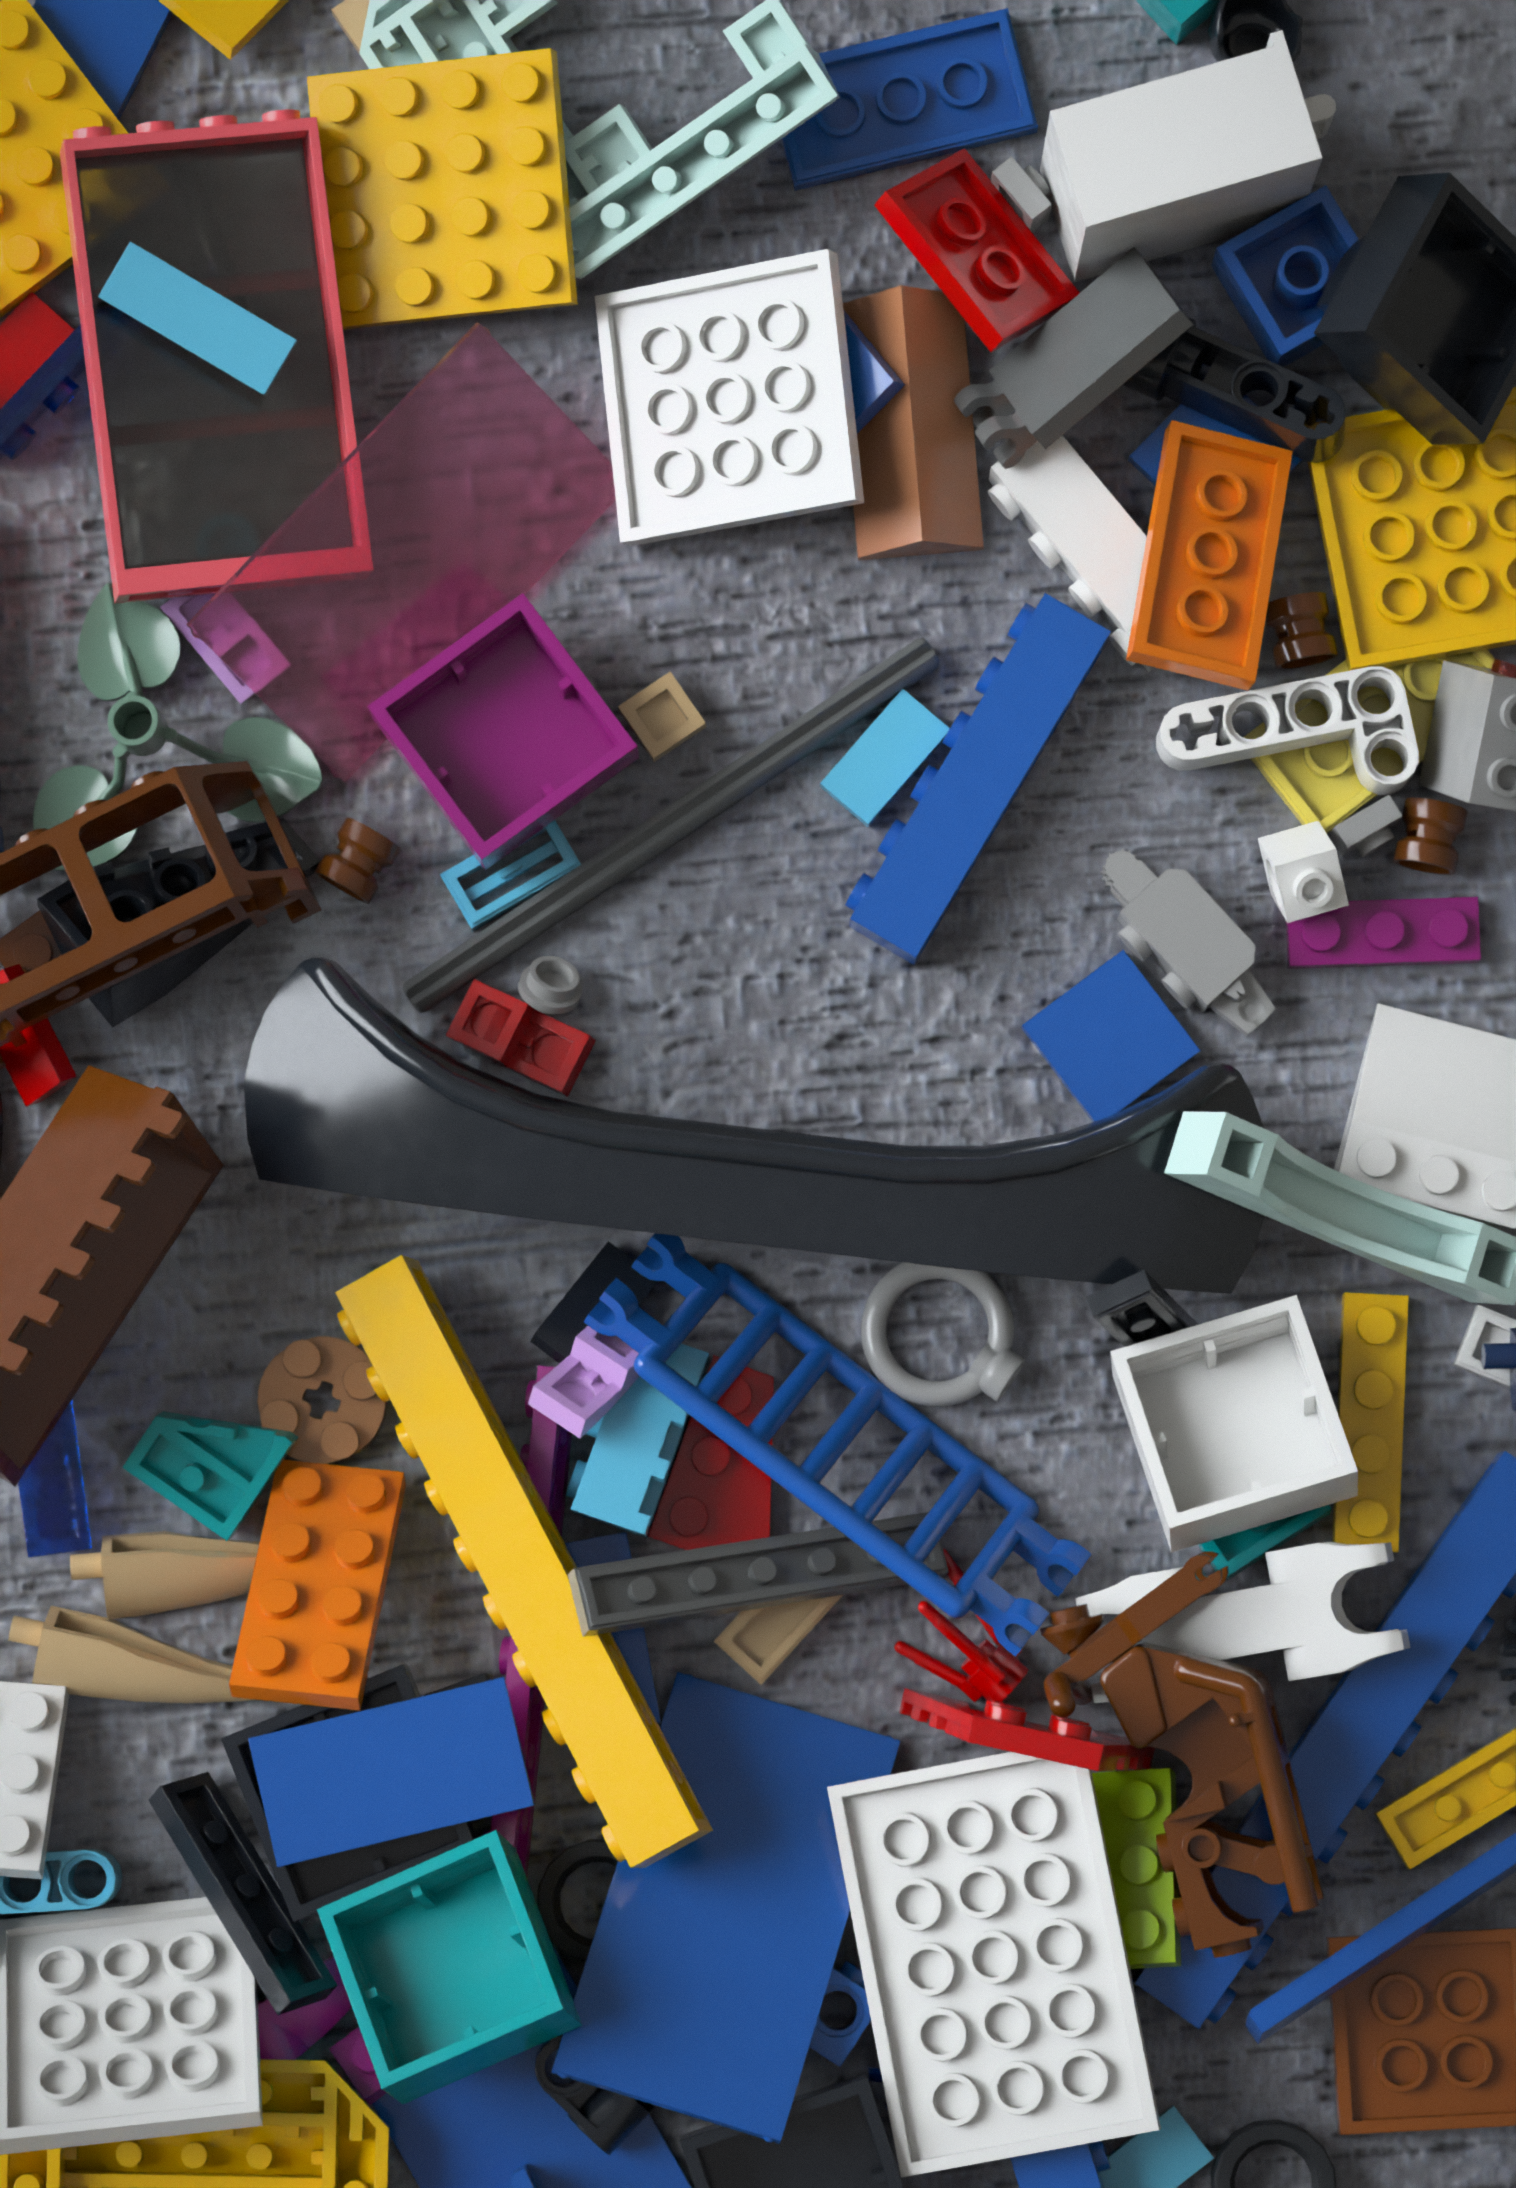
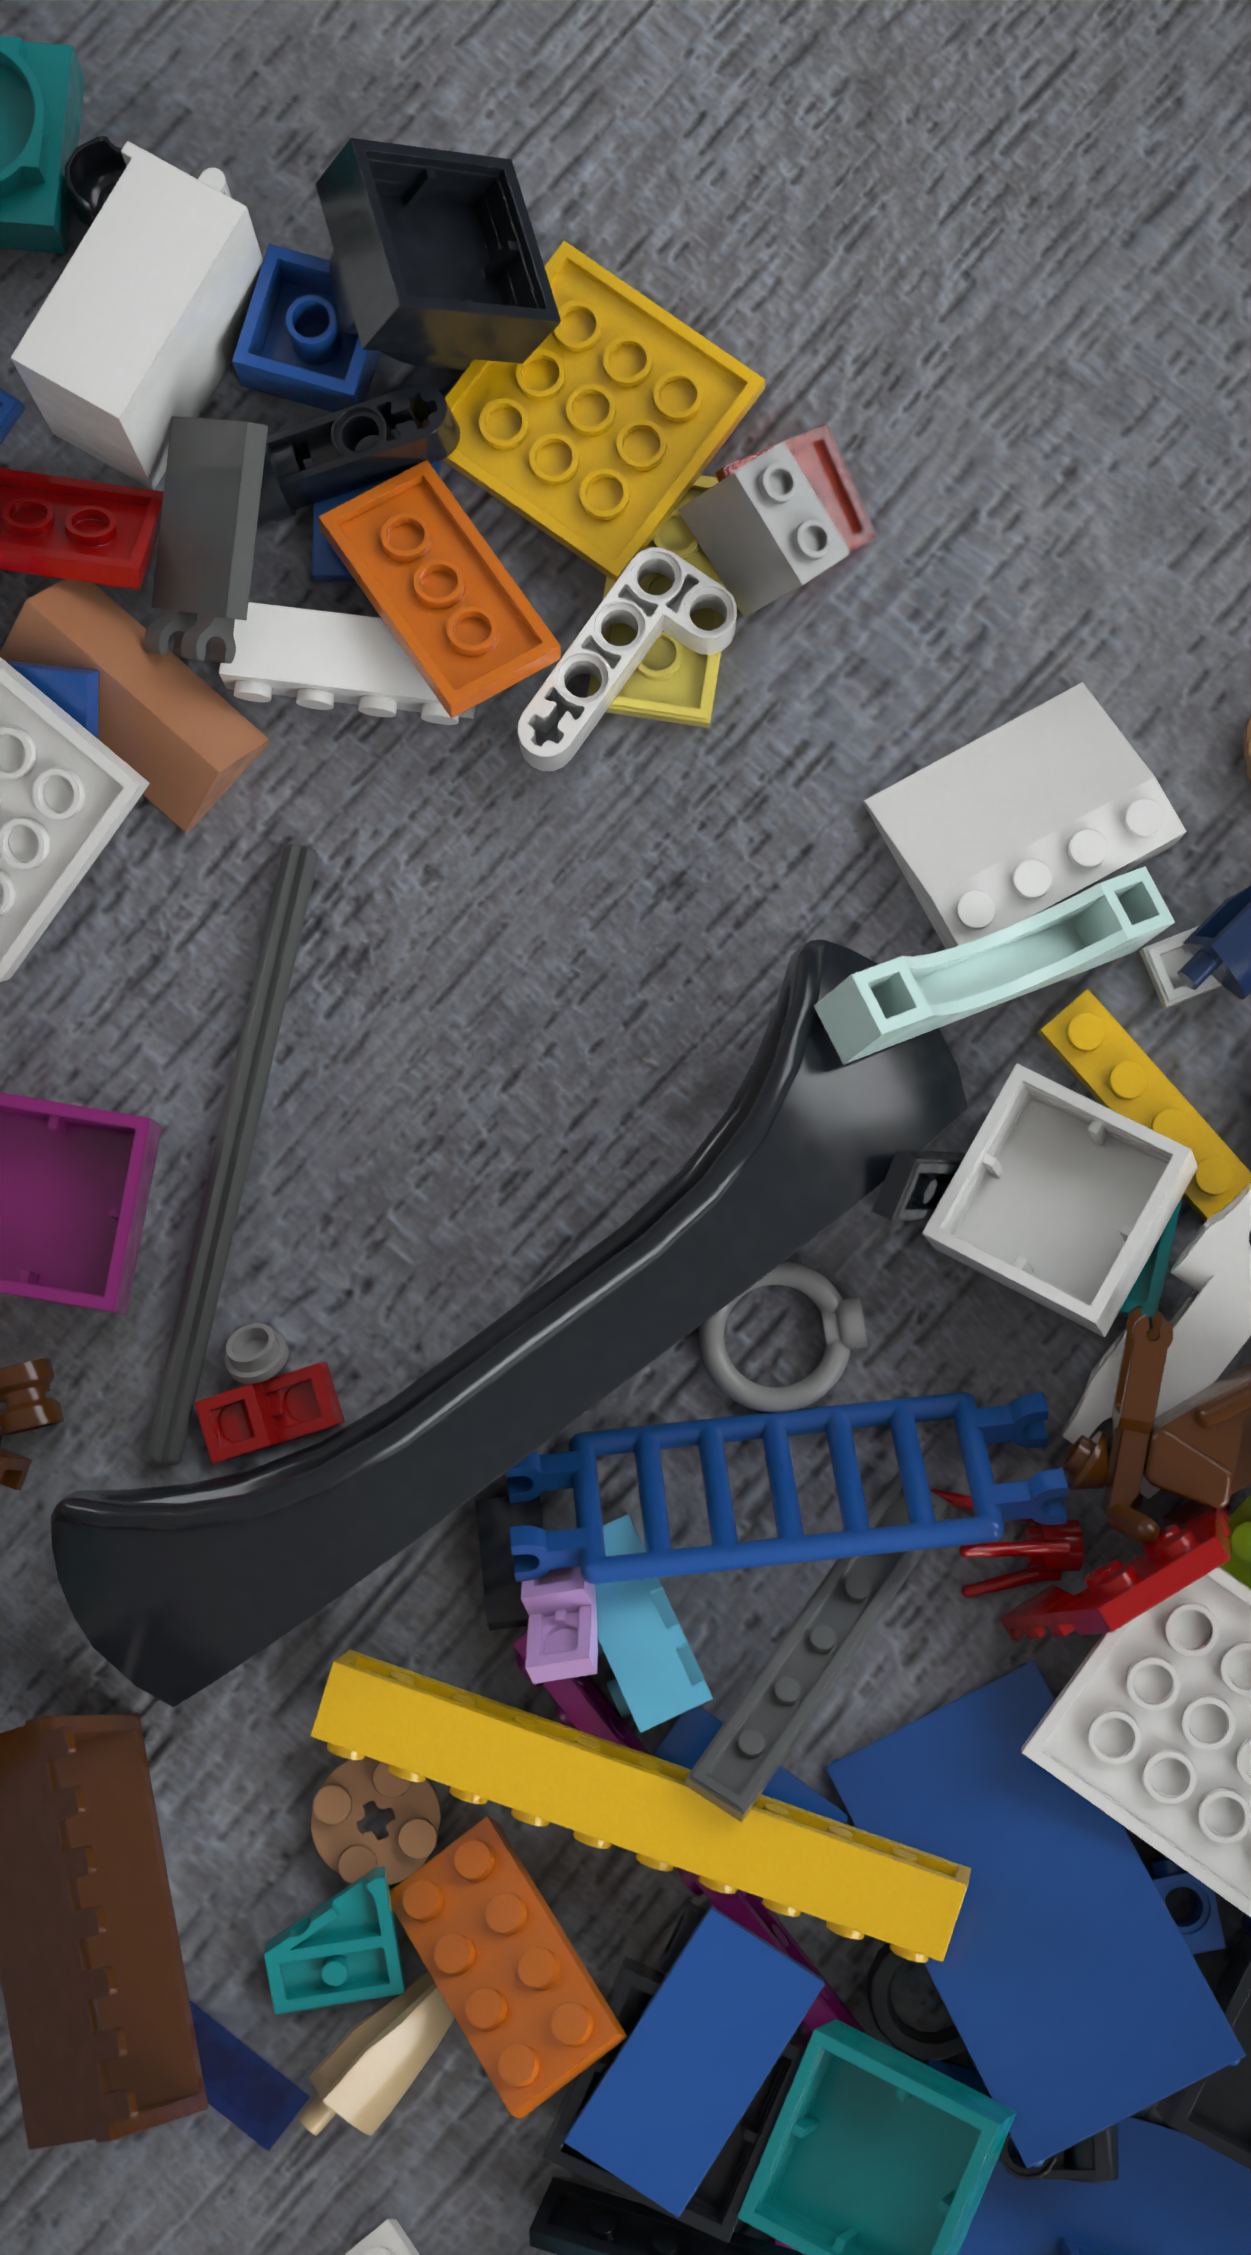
camera: 45 degrees left, 0 degrees up
tan piece [8,1606,255,1703] -> none
medium azure tile [440,820,581,932] -> none
tan plate [618,671,706,762] -> none
red wing [648,1355,774,1550] -> none
tan tile [714,1595,843,1685] -> none
medium azure tile [820,689,950,827] -> none
blue brick [845,593,1111,965] -> none
light grey plate [991,156,1052,233] -> none
blue tile [1021,949,1201,1122] -> none
light grey hinge [1100,848,1276,1037] -> none
white brick [1258,821,1349,923] -> none
reddish brown wheel [1266,592,1338,669] -> none
magenta plate [1286,897,1481,969] -> none
light grey plate [1329,794,1402,857] -> none
reddish brown wheel [1393,797,1468,875] -> none

